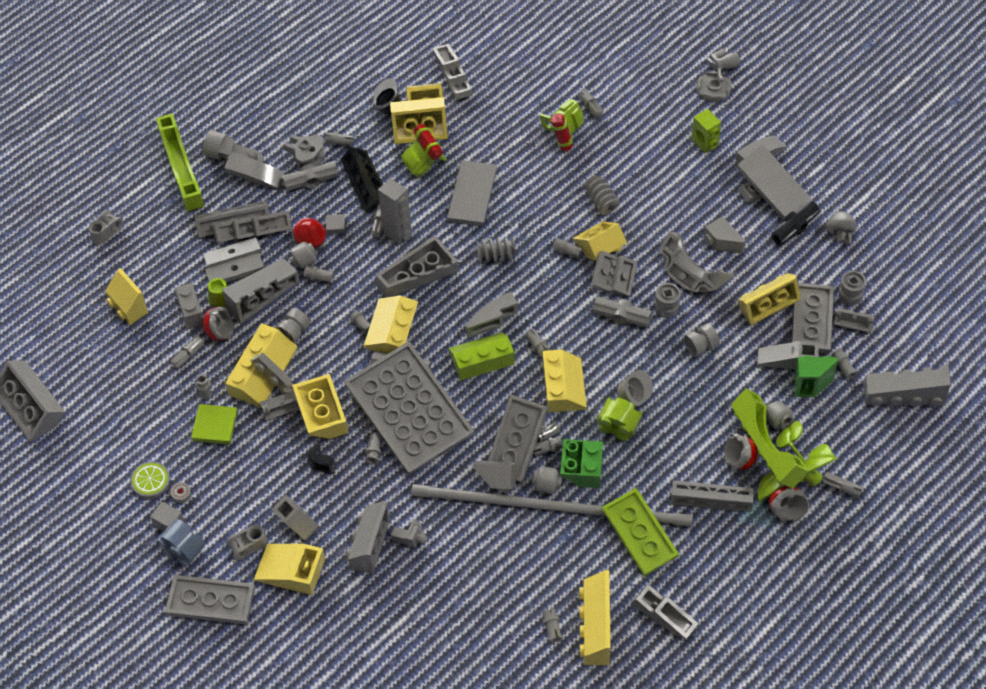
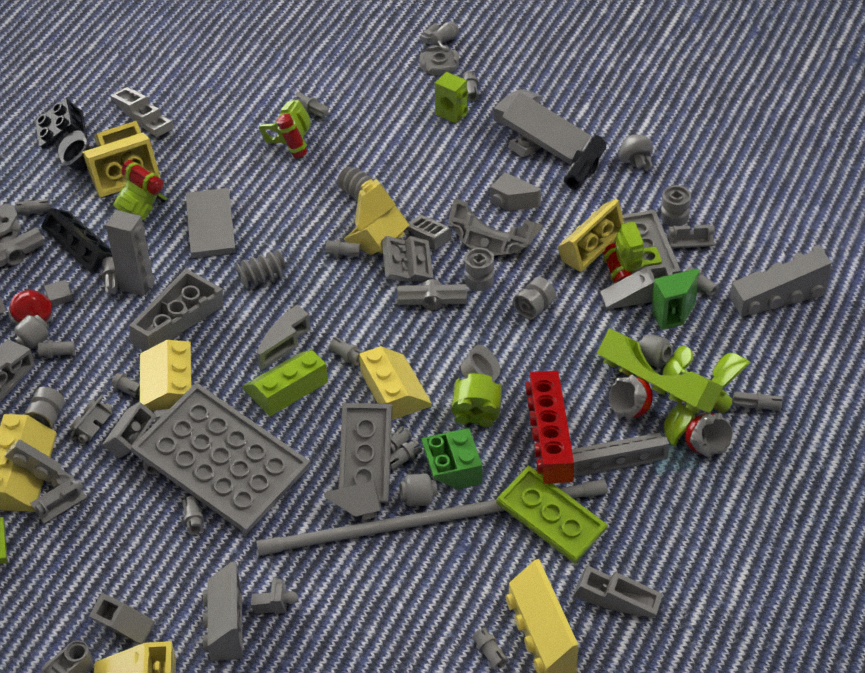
camera: 20 degrees left, 10 degrees down
light yellow slope [292,374,348,439] -> none
black bracket [308,444,336,475] -> none
none -> black bracket [35,98,88,148]
none -> light grey hinge [70,394,113,443]
none -> light grey brick [103,402,156,458]
none -> light yellow slope [355,179,396,231]
none -> light grey slope [406,215,451,250]
none -> light grey pin [463,71,479,102]
none -> red brick [525,371,574,484]
none -> lime piece [603,222,662,283]

